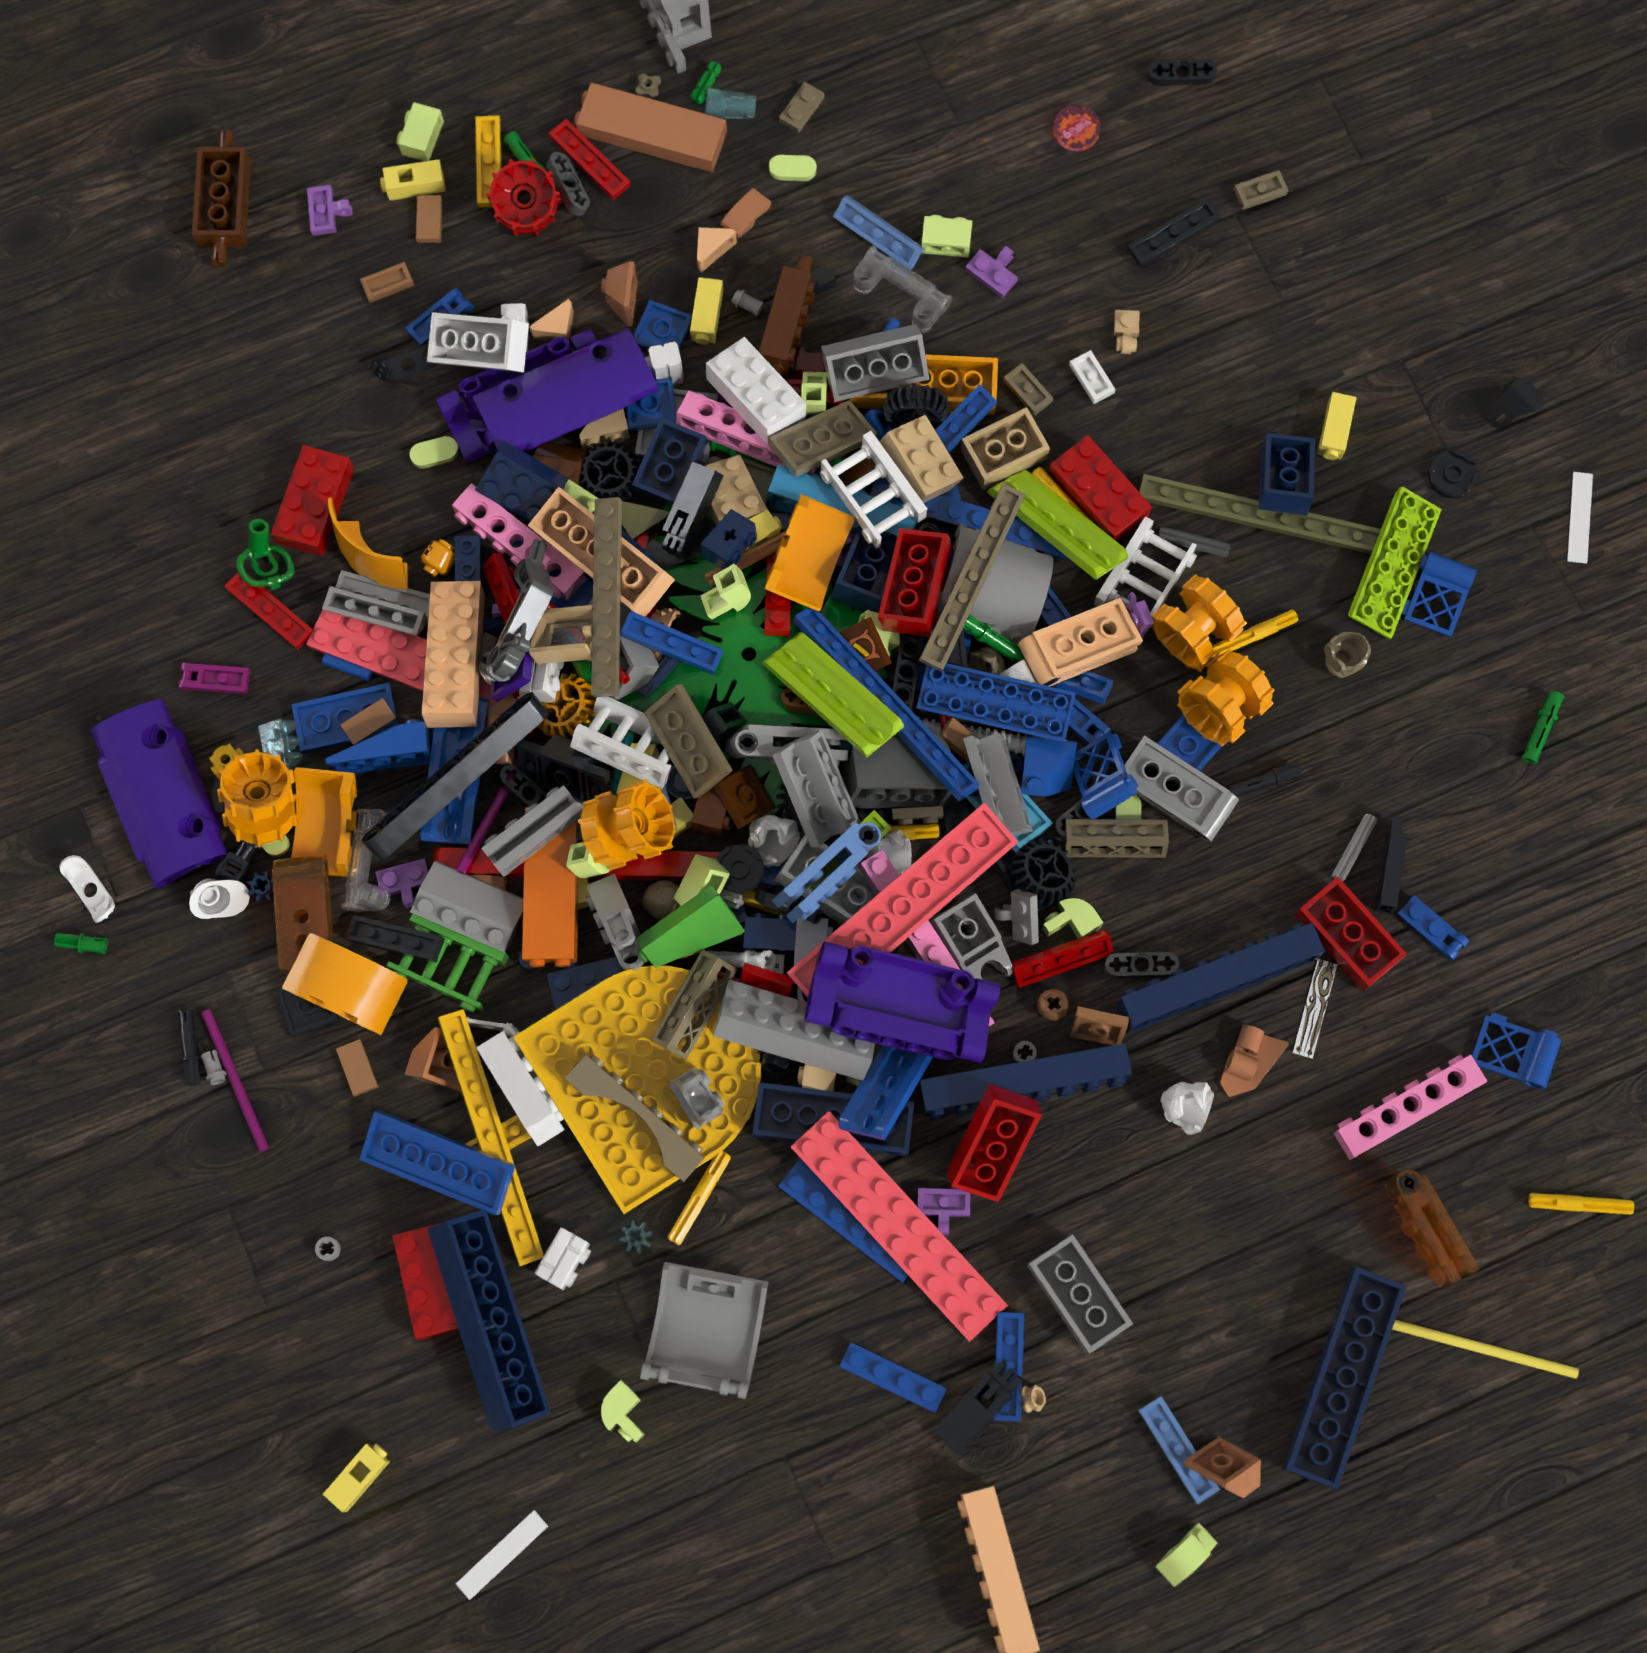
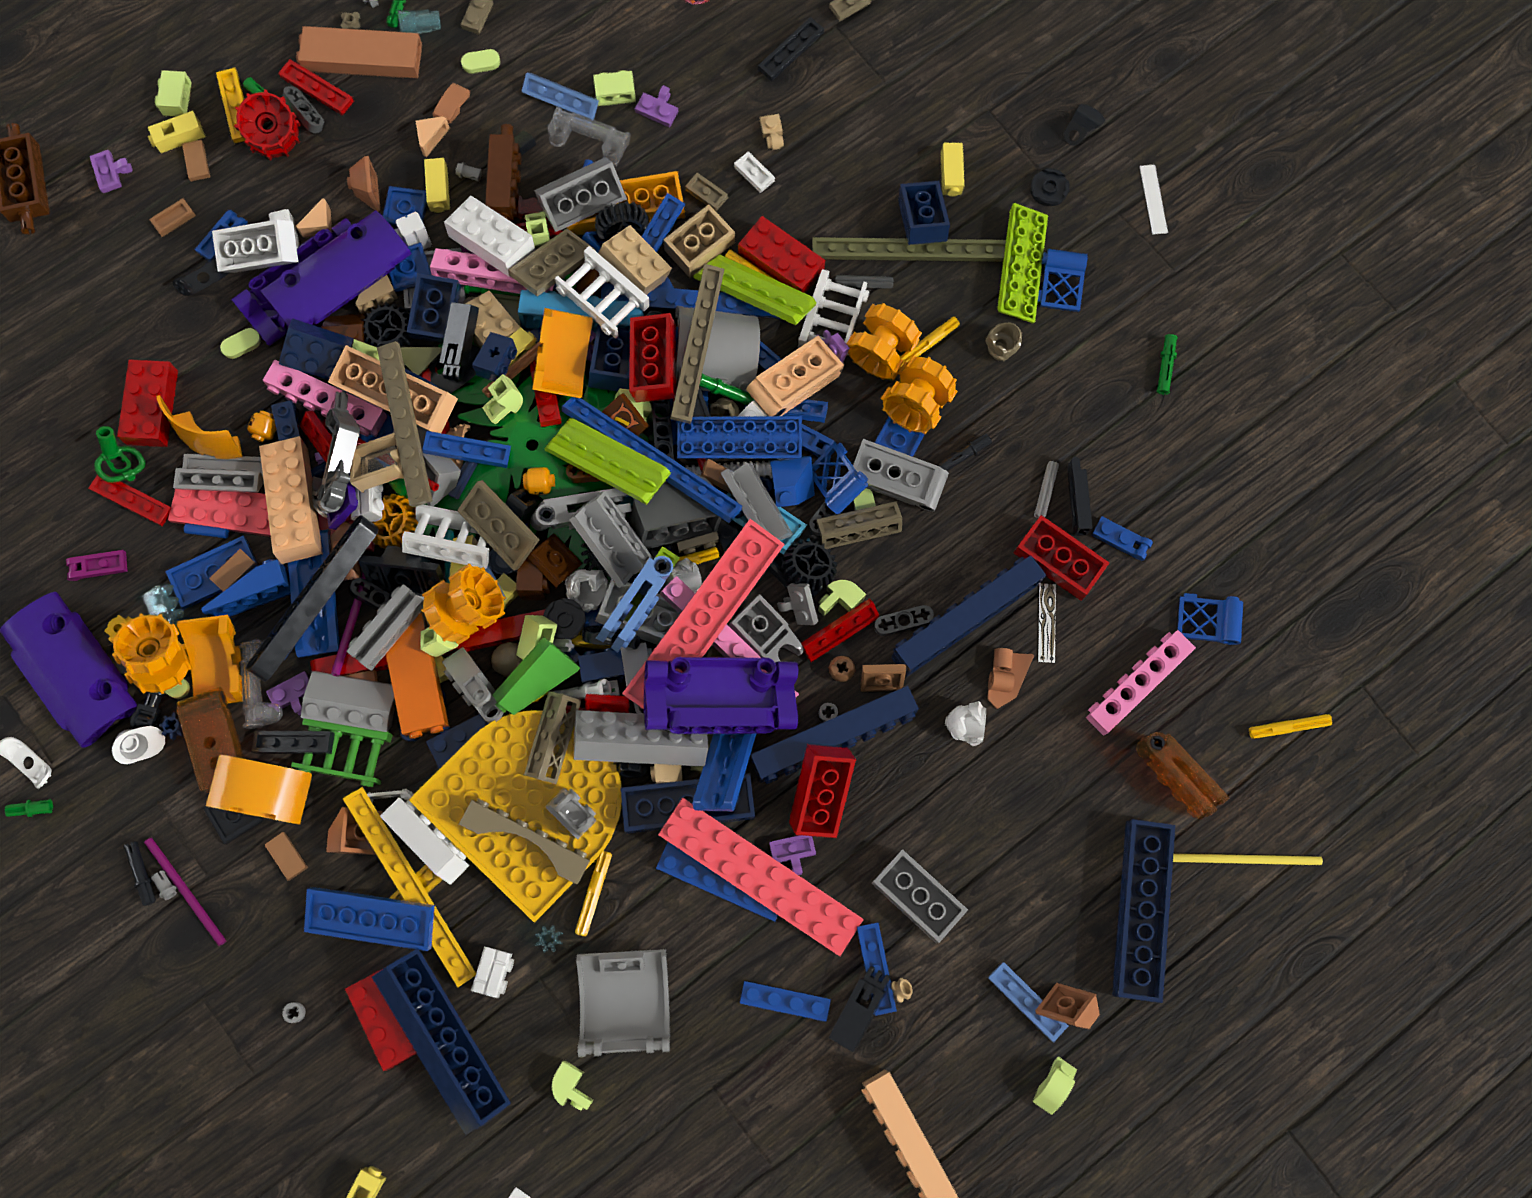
camera: 20 degrees left, 0 degrees up
none -> light orange head [523,467,555,495]

